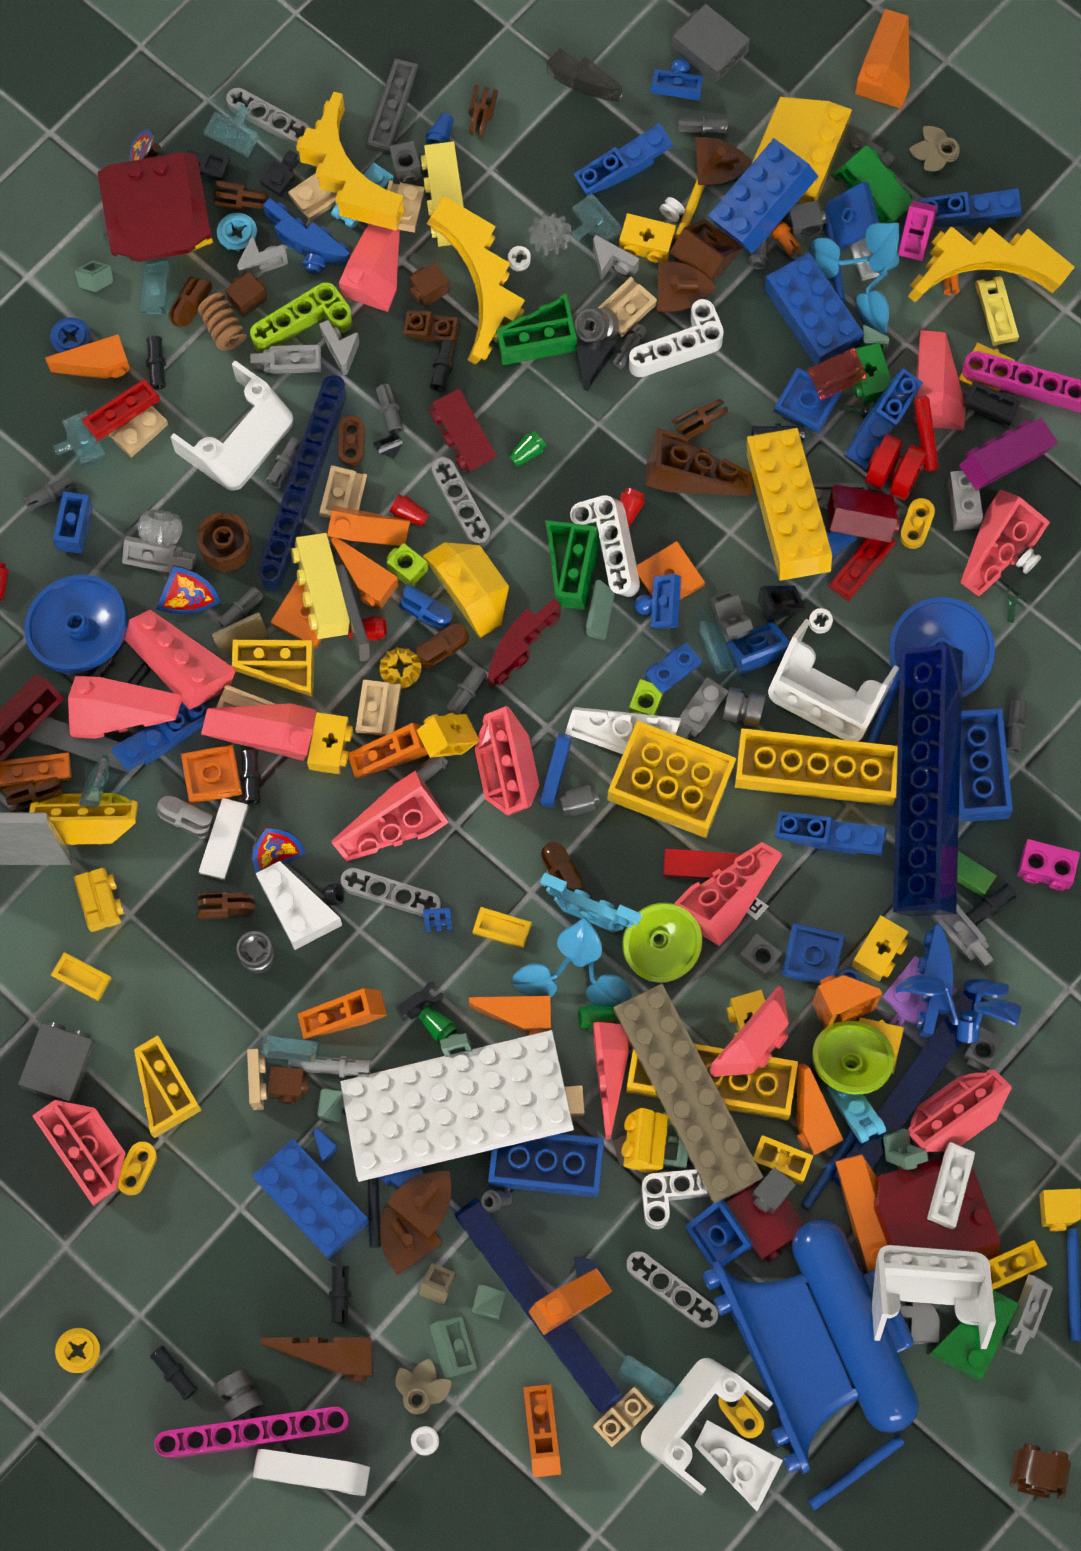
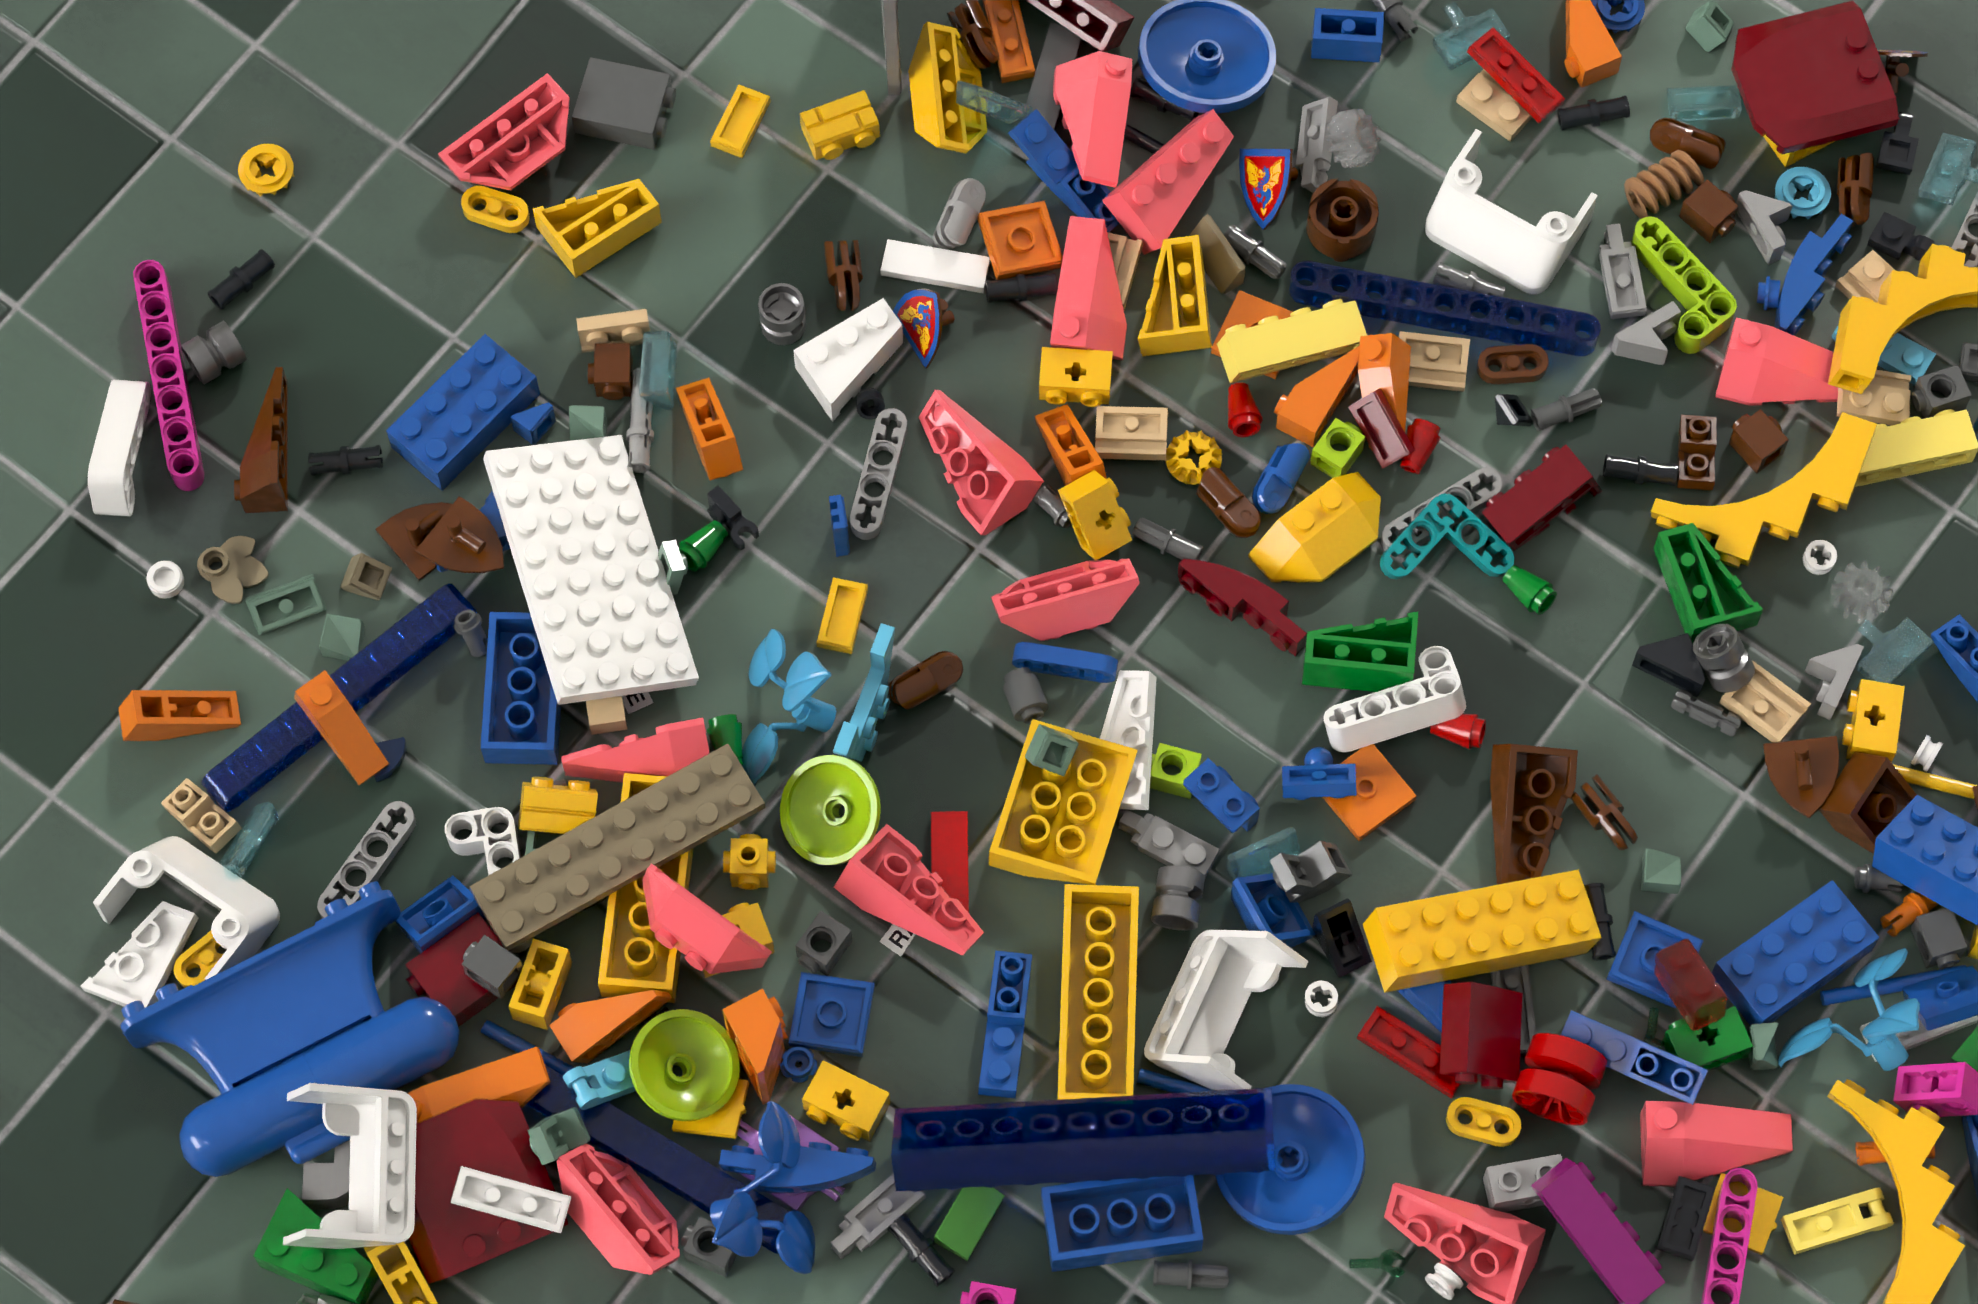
camera: 85 degrees right, 5 degrees down
dark grey tile [335,564,370,662] -> none
black bar [368,1177,381,1248] -> none
orange slope [469,996,551,1036] -> none
sand green slope [586,580,615,640] -> none
white beam [629,299,724,377] -> none
blue bar [808,1435,905,1511] -> none
red axle [914,396,939,472] -> none
none -> yellow brick [723,834,776,890]
none -> sand green slope [1025,724,1079,776]
none -> tile [1348,388,1415,469]
none -> teal beam [1380,493,1515,580]
none -> sand green slope [1641,848,1681,894]

